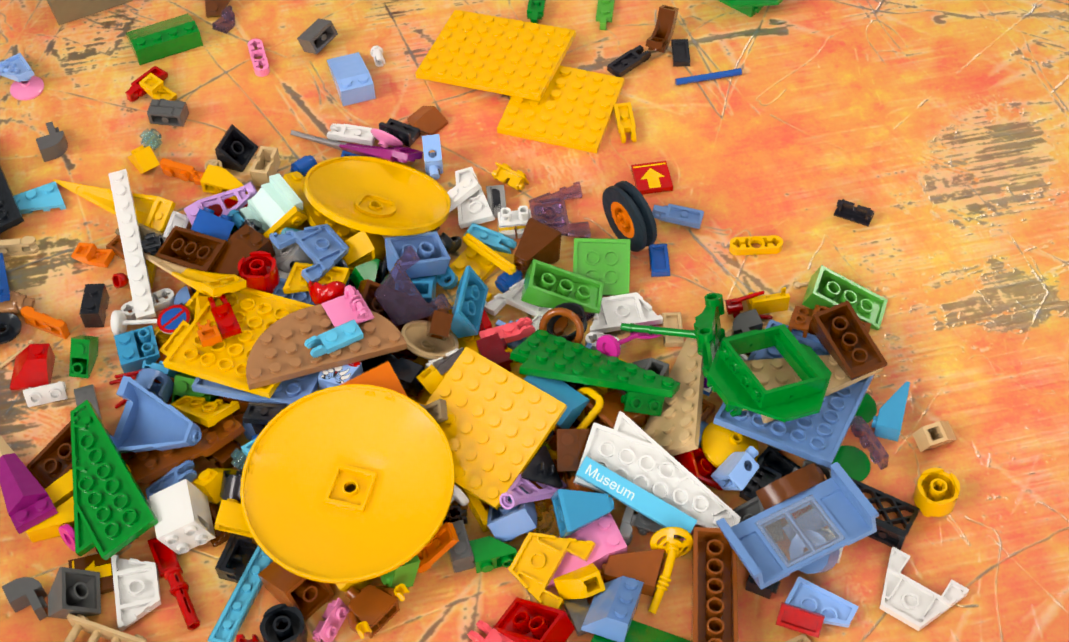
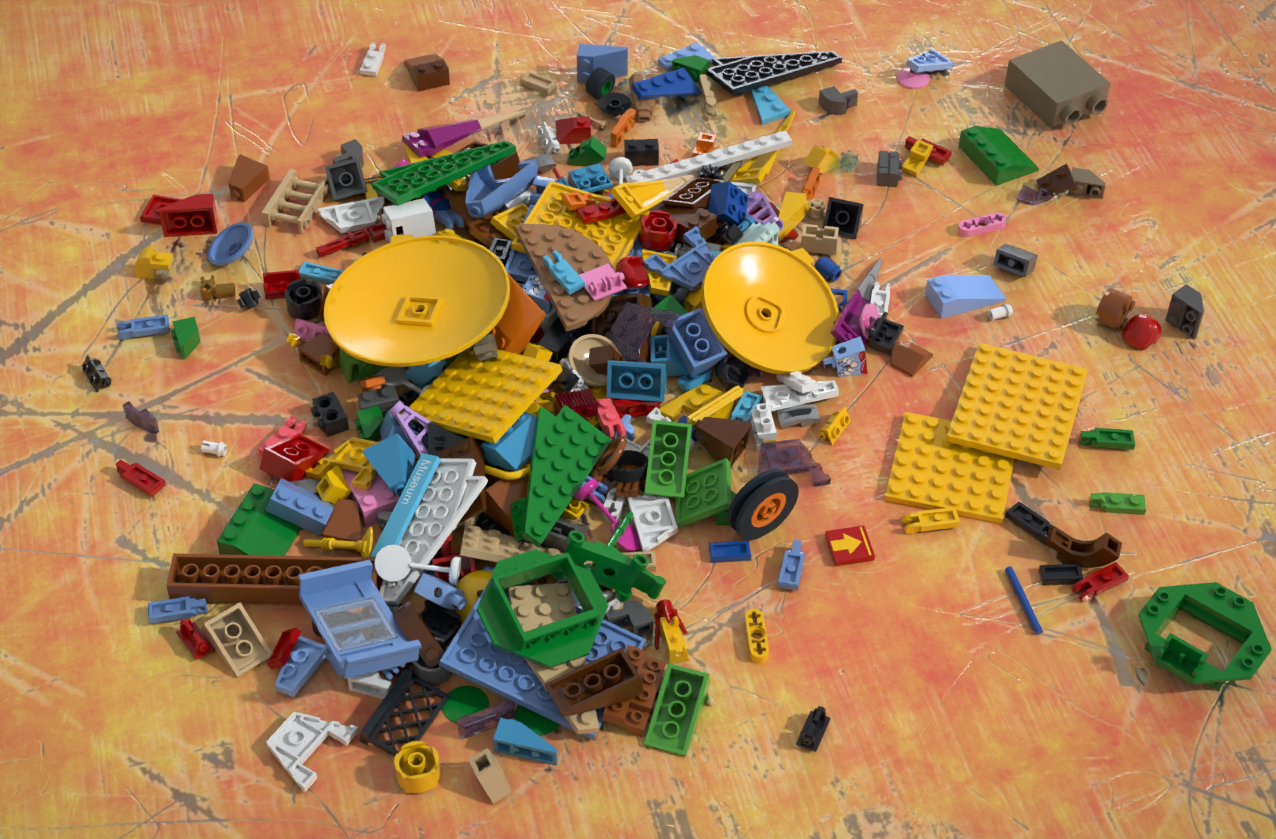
camera: 85 degrees right, 5 degrees down
none -> black brick [311,392,349,437]
none -> white piece [375,545,461,586]
none -> dark orange tile [616,478,643,497]
none -> red hinge [1071,562,1129,602]

